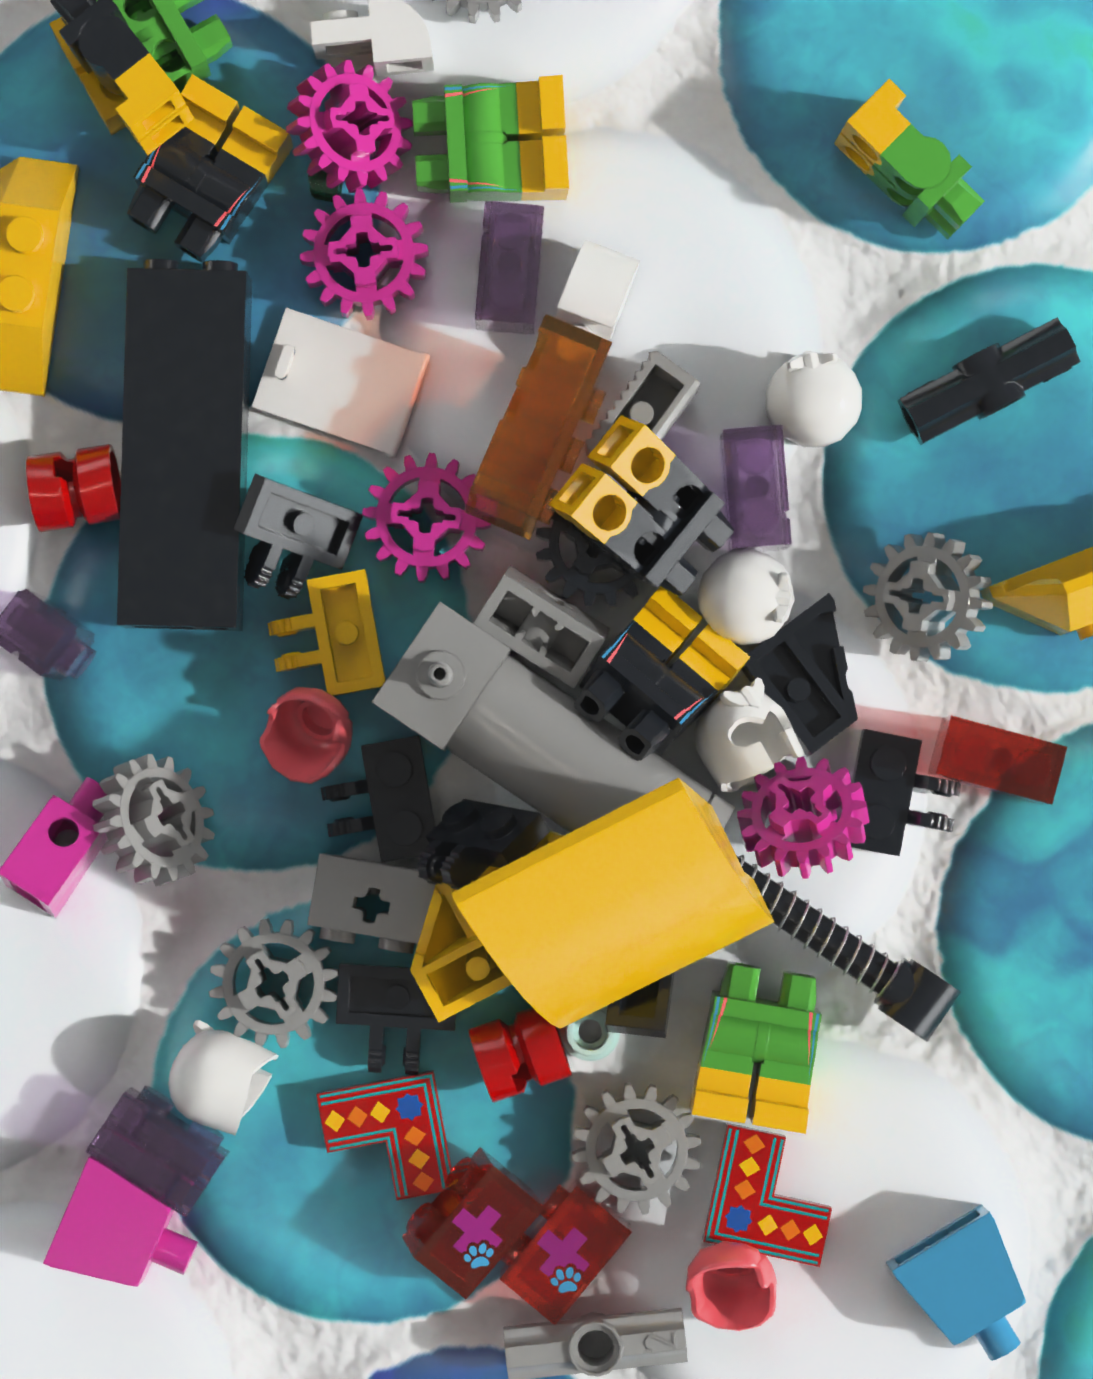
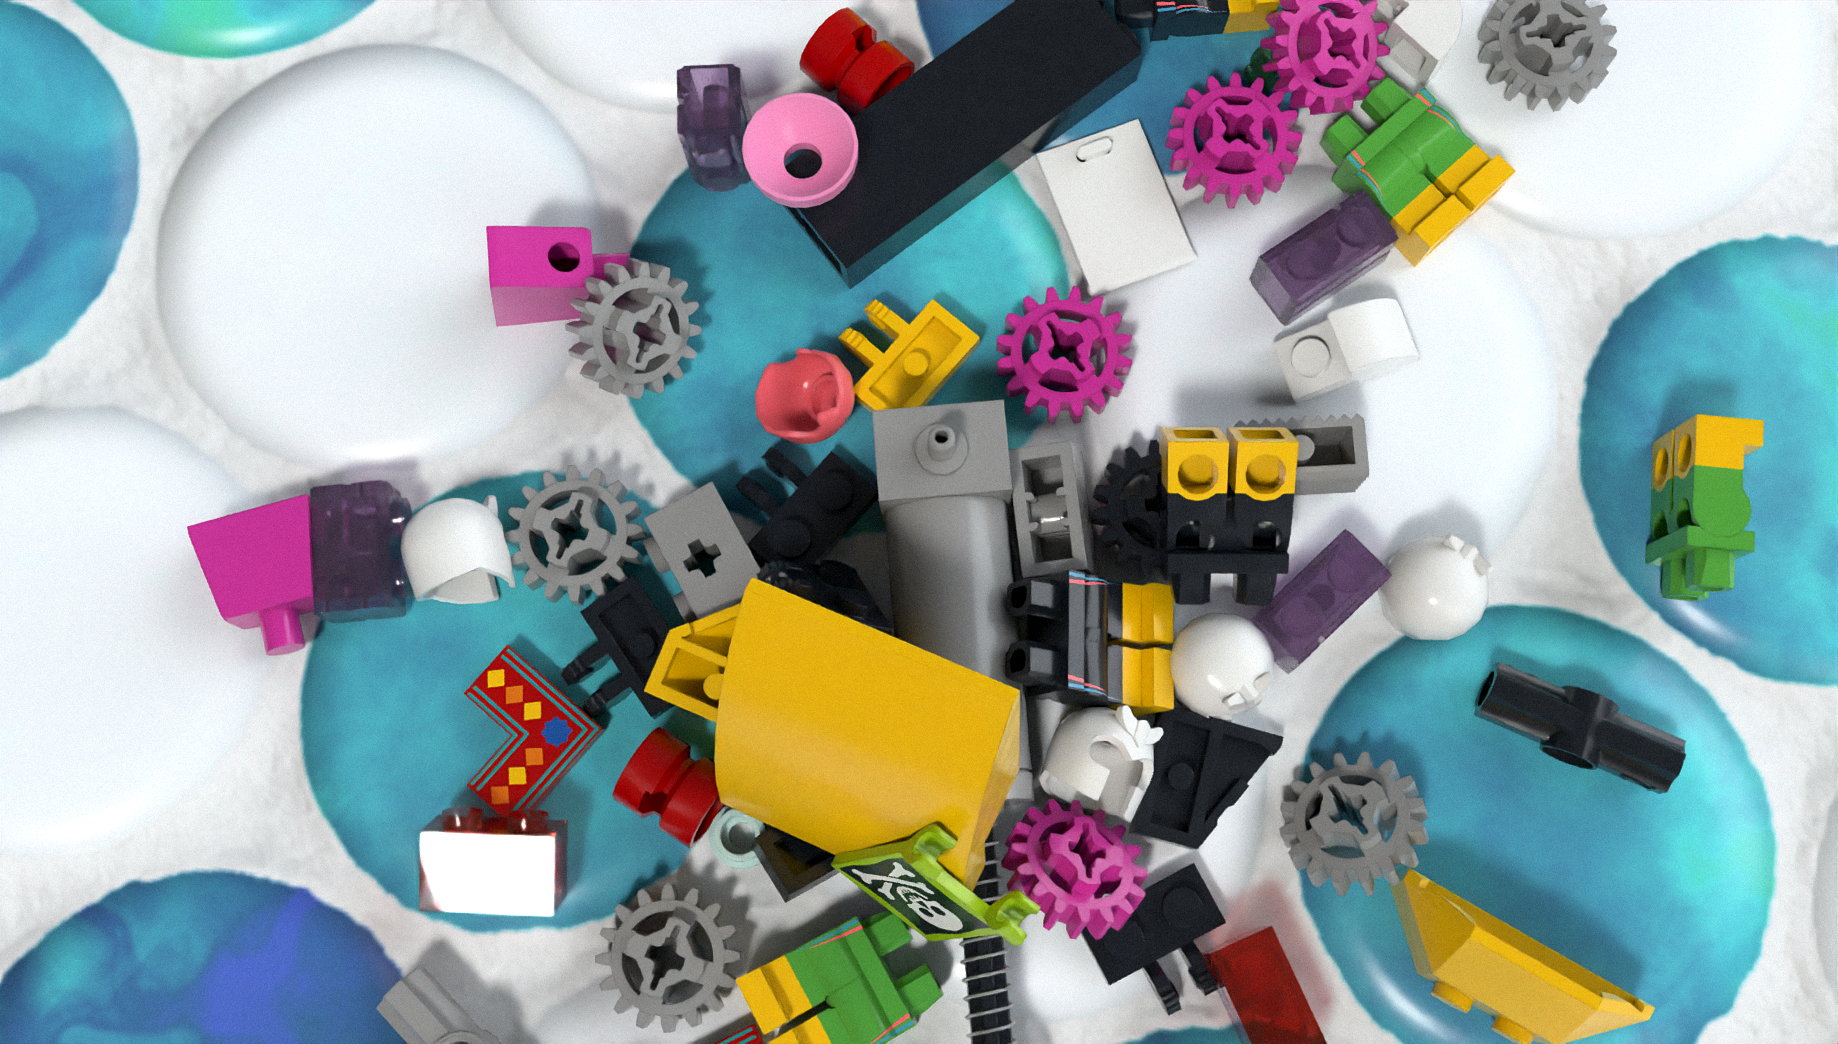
camera: 55 degrees right, 10 degrees down
hinge [233,473,363,600] -> none
clear orange wedge [465,314,612,540] -> none
clear red brick [498,1179,632,1325] -> none
none -> bright pink piece [742,93,859,208]
none -> flag [831,824,1040,946]

